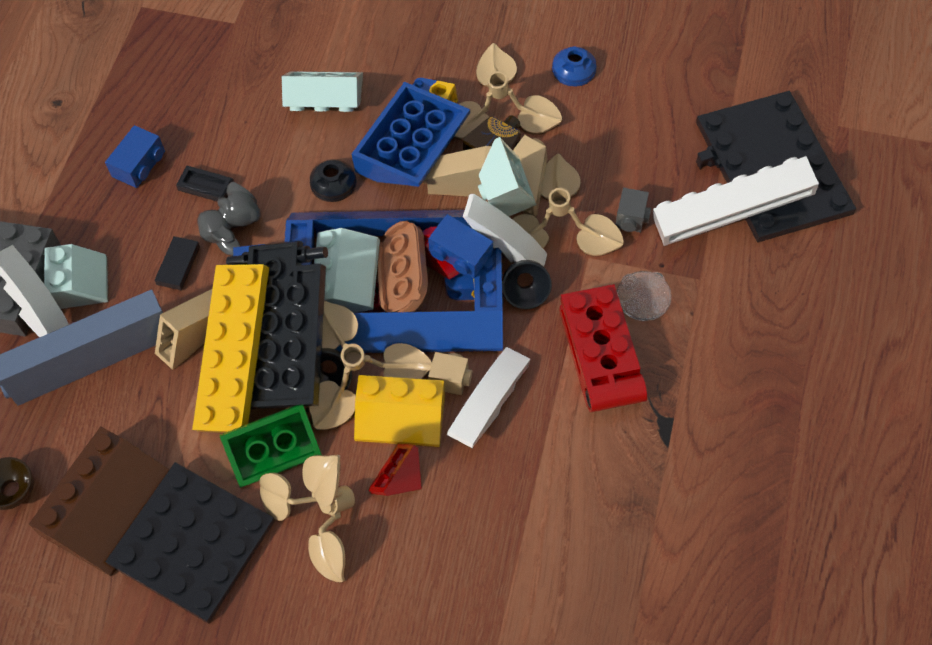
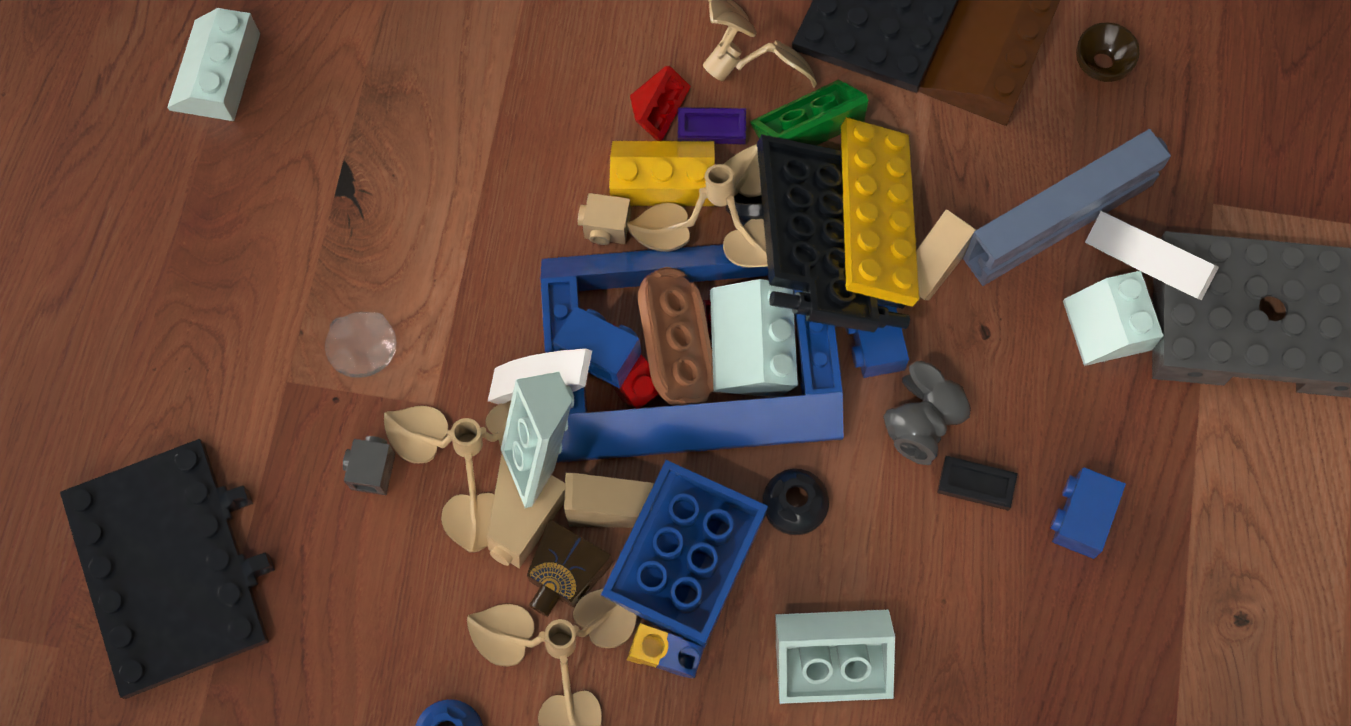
camera: 175 degrees right, 10 degrees up
black tile [155,236,200,290] -> none
white slope [447,347,531,448] -> none
black piece [502,260,552,309] -> none
red hinge [559,284,647,413] -> none
white brick [653,156,819,246] -> none
none -> light aqua slope [167,8,260,121]
none -> dark purple tile [678,107,746,144]

